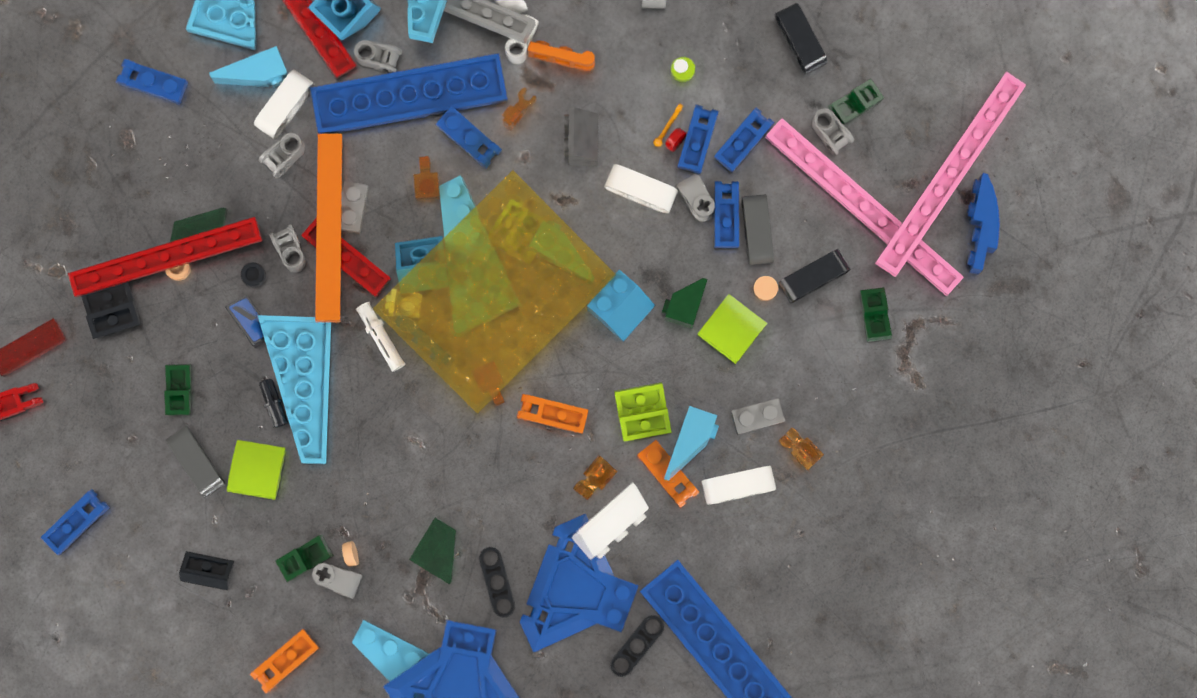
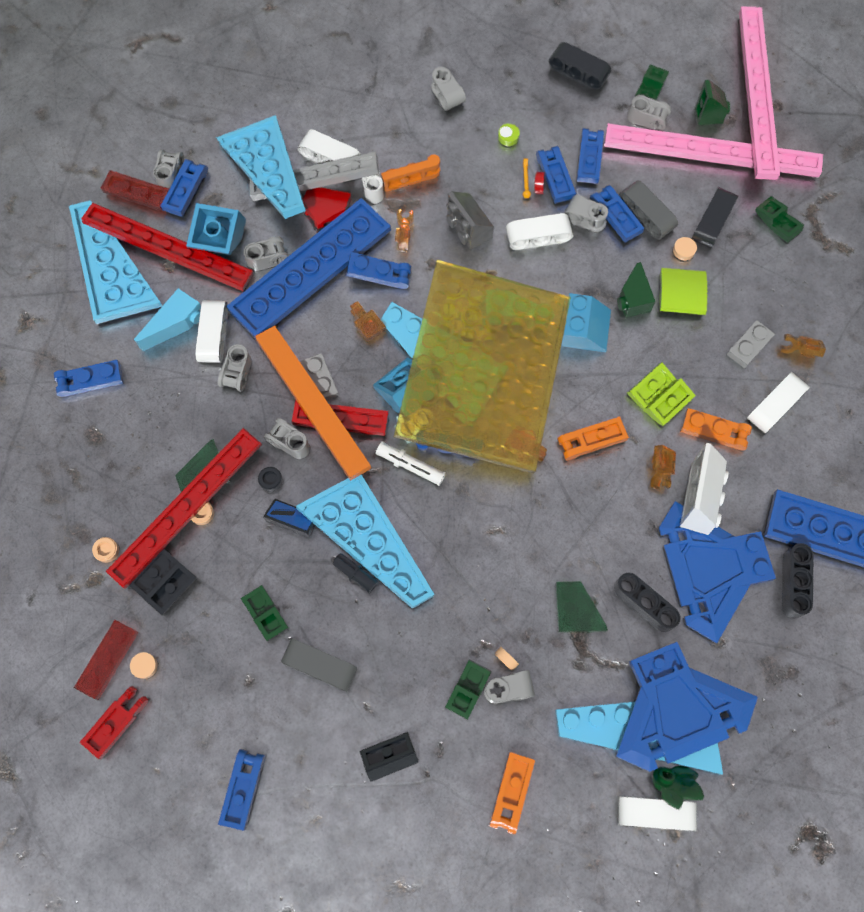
camera: 30 degrees left, 10 degrees down
lime slope [227,440,286,500] -> none
medium azure slope [664,406,719,481] -> none
blue slope [967,173,1000,274] -> none
none -> light nougat tile [92,537,119,563]
none -> light nougat tile [130,652,158,679]
none -> red slope [303,187,351,229]
none -> dark green slope [695,80,730,125]

